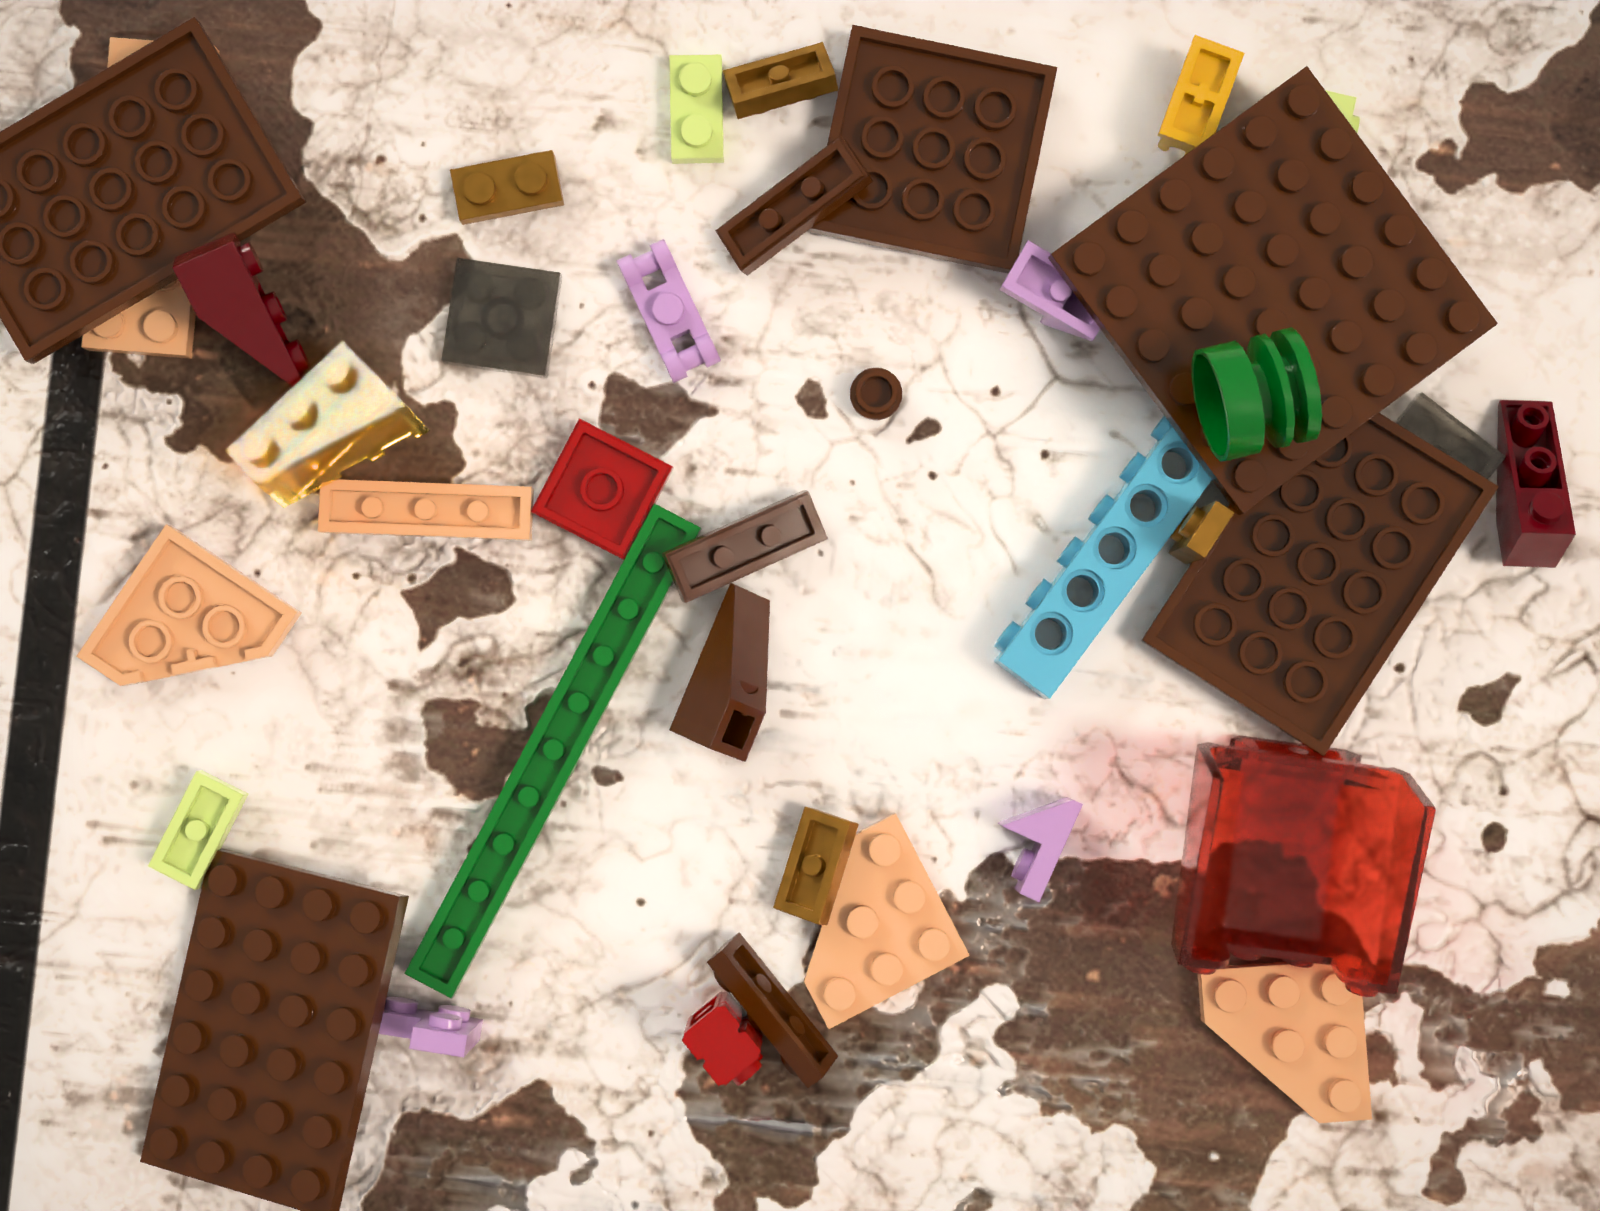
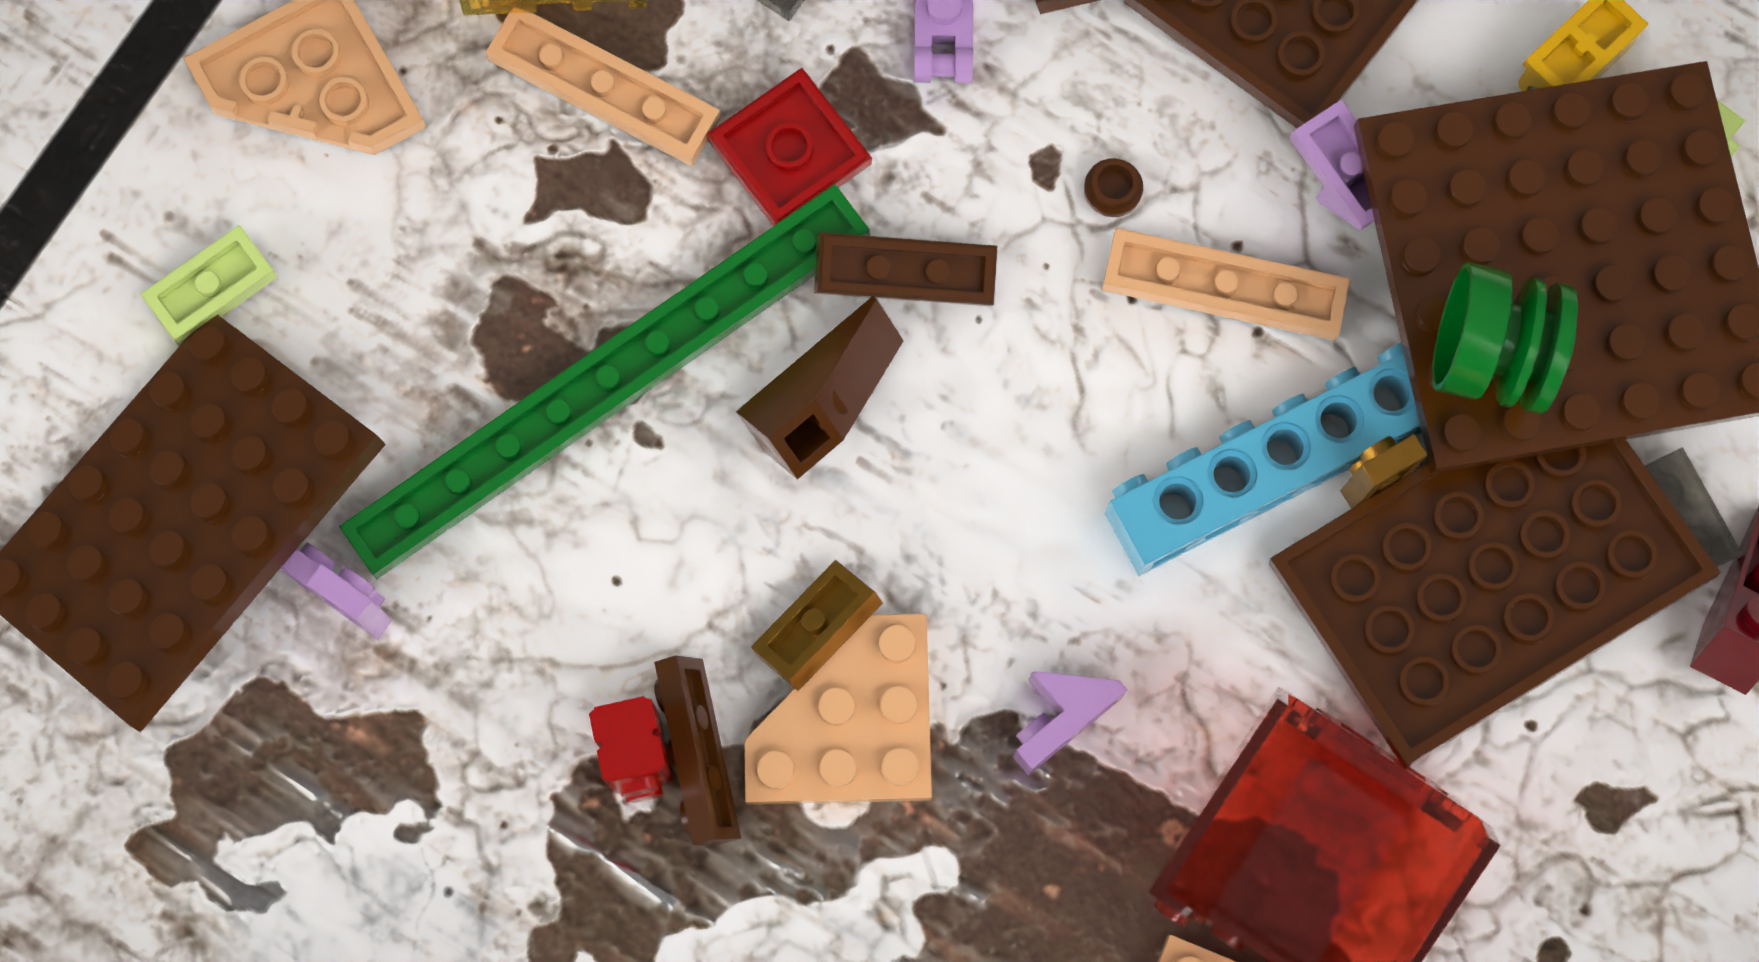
camera: 25 degrees right, 10 degrees down
none -> light nougat plate [1102,228,1350,341]

